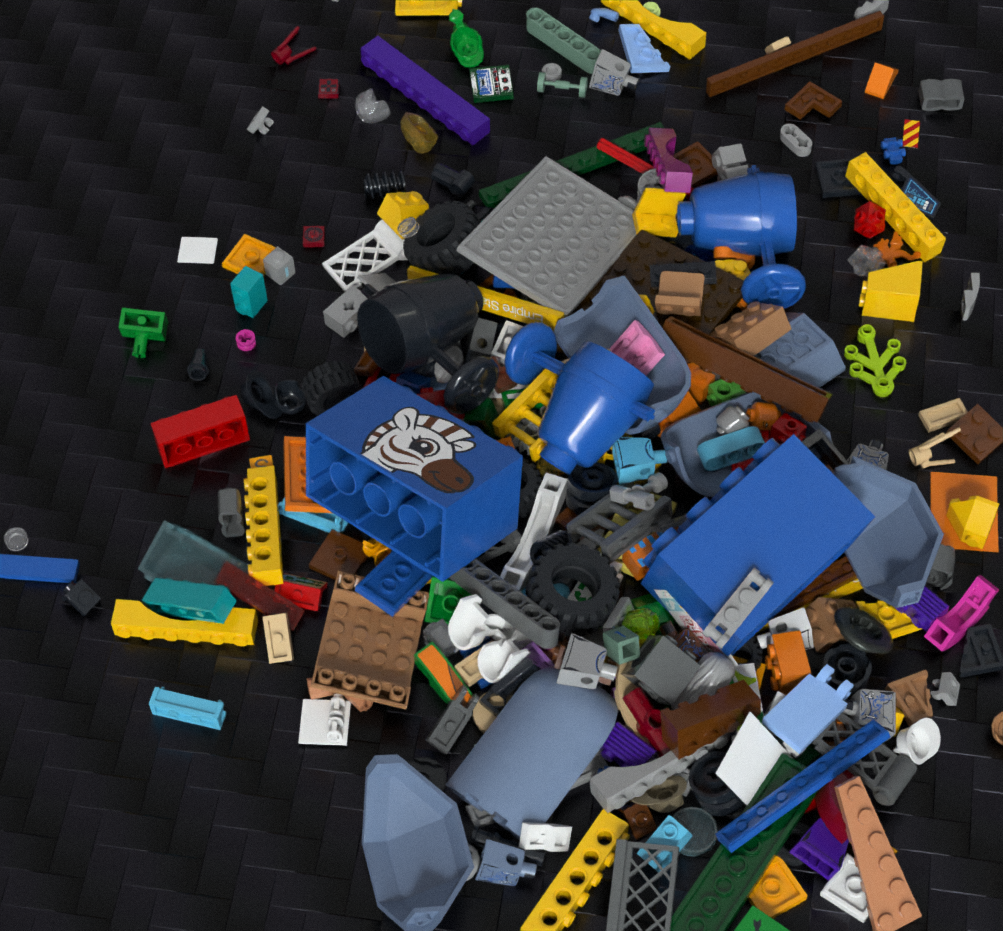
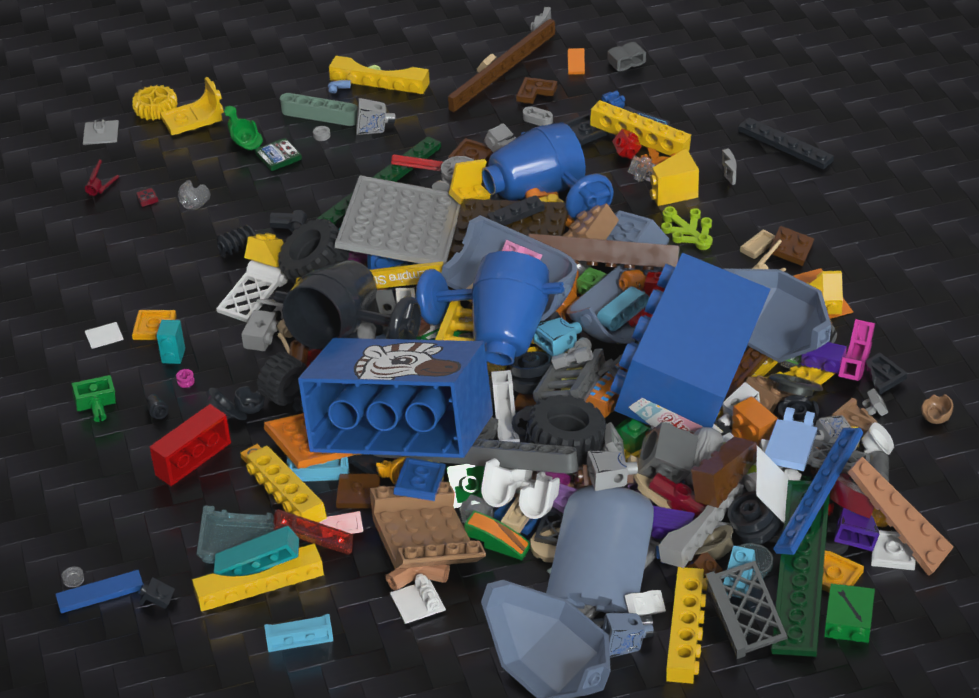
camera: 25 degrees left, 15 degrees down
dark grey brick [218,488,245,537] -> none
light grey tile [247,106,274,135] -> none
light grey brick [263,246,295,285] -> none
tan plate [263,613,294,664] -> none
dark red tile [303,226,325,247] -> none
dark purple brick [361,36,490,145] -> none
clear tile [397,217,419,238] -> none
clear yellow piece [400,112,438,154] -> none
dark grey hinge [425,685,480,754] -> none
black tile [491,657,541,699] -> none
sand green wheel [537,72,588,98] -> none
sand green brick [603,626,640,665] -> none
light blue wing [618,24,670,73] -> none
clear neon green head [622,608,659,640] -> none
magenta arch [644,128,693,193] -> none
medium nougat bracket [655,271,705,316] -> none
light grey plate [702,567,774,649] -> none
light grey head [716,406,750,436] -> none
sticker [903,119,920,148] -> none

